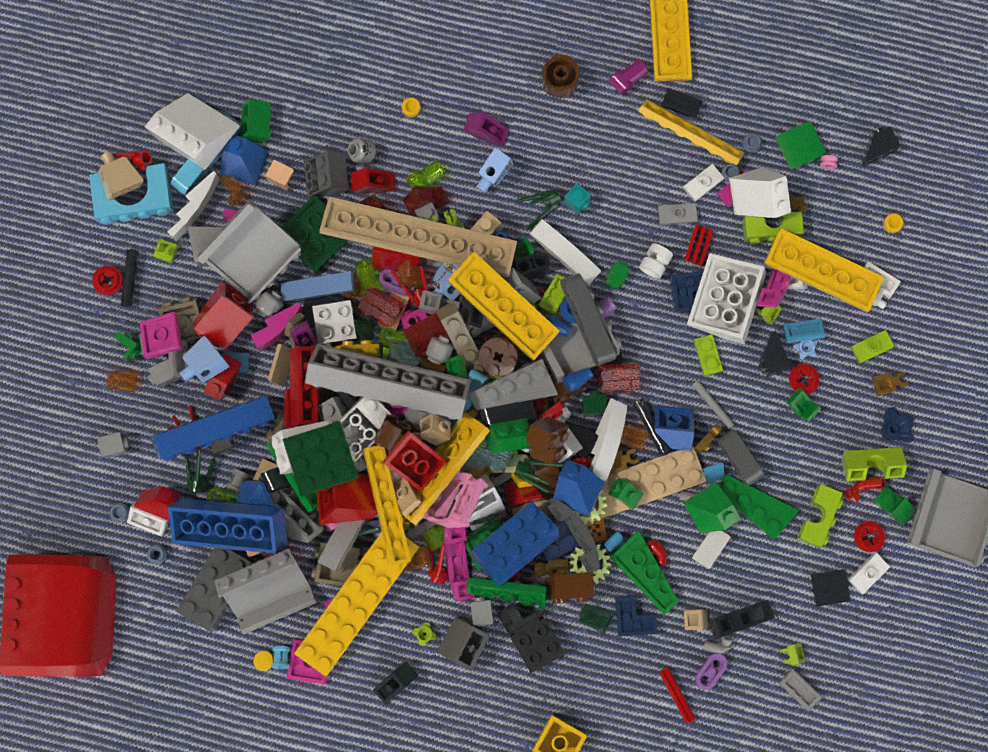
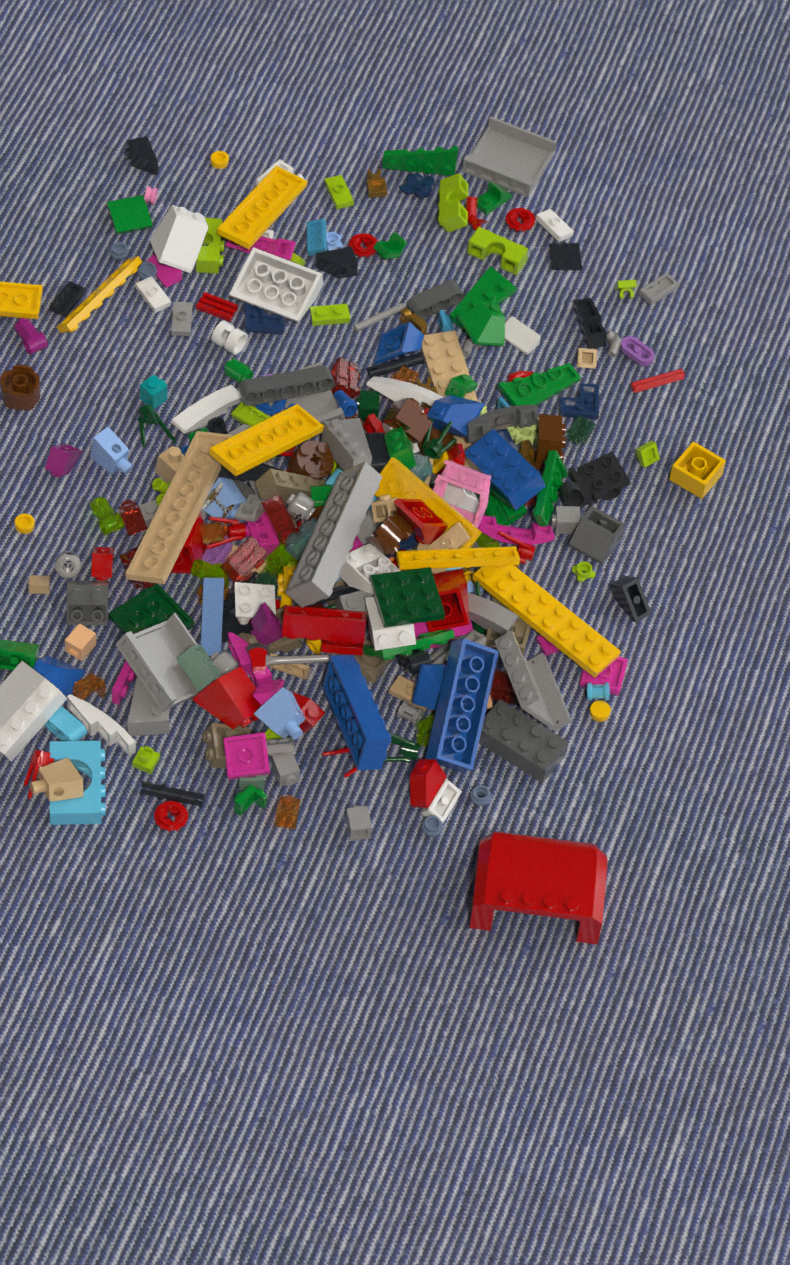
camera: 90 degrees left, 25 degrees down
none -> tan slope [28,575,50,594]
none -> sand green hinge [176,645,222,692]
none -> piece [246,643,329,671]
none -> dark pink slope [253,679,285,705]
none -> green wing [382,146,458,176]
none -> lime tile [634,441,660,468]

